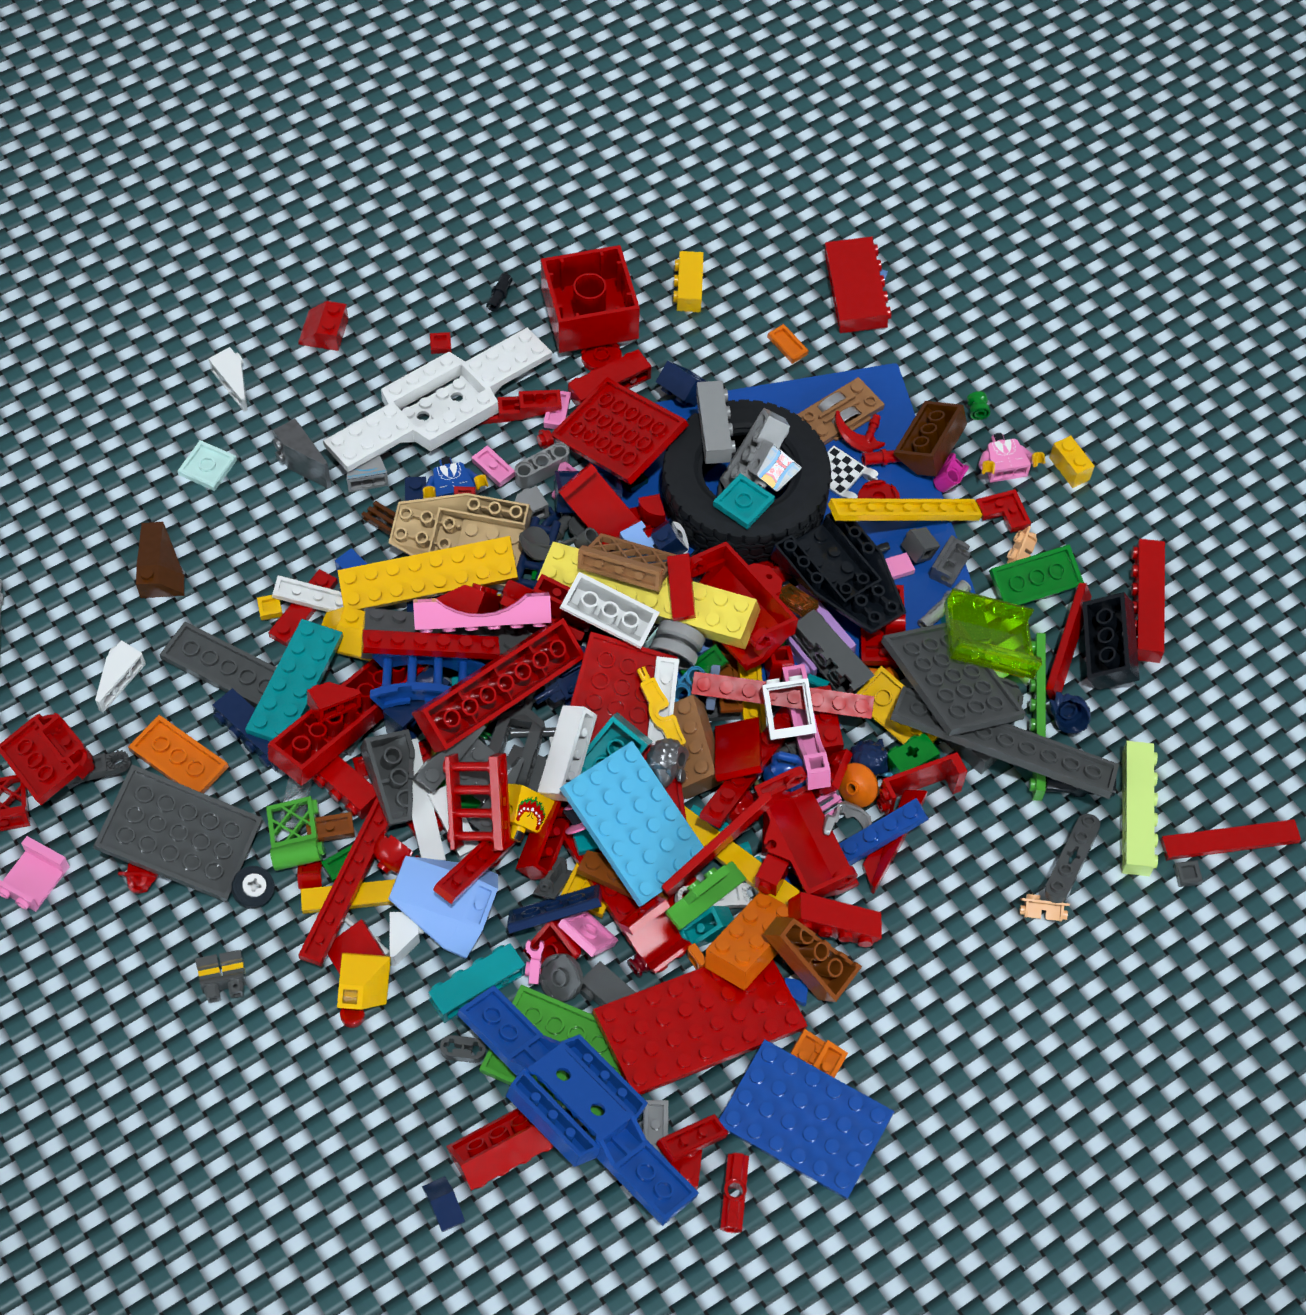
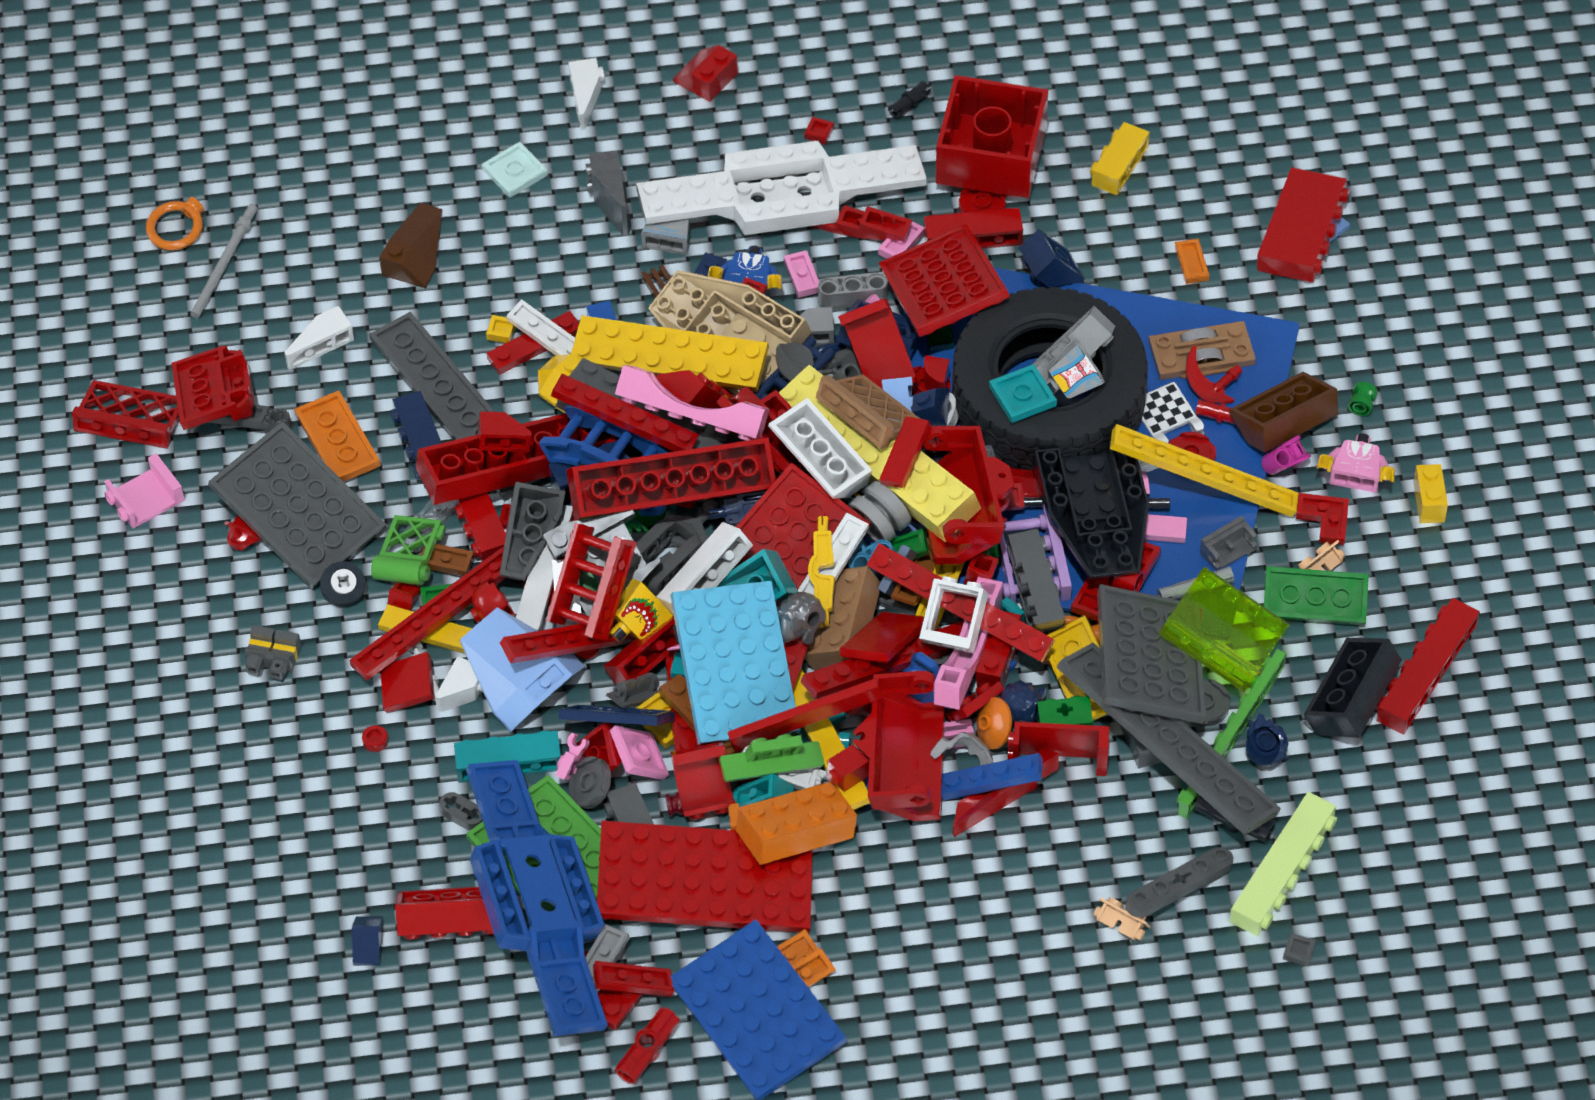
camera: 30 degrees right, 5 degrees down
teal plate [245,619,343,741] -> none
yellow slope [337,953,391,1010] -> none
red plate [537,429,554,449] -> none
light grey brick [696,381,736,464] -> none
dark orange wedge [763,917,862,1002] -> none
clear orange plate [779,583,819,617] -> none
blue tile [785,978,808,1006] -> none
red brick [788,892,882,947] -> none
dark grey brick [901,527,940,563] -> none
red tile [1046,583,1092,700] -> none
red tile [1160,819,1301,860] -> none

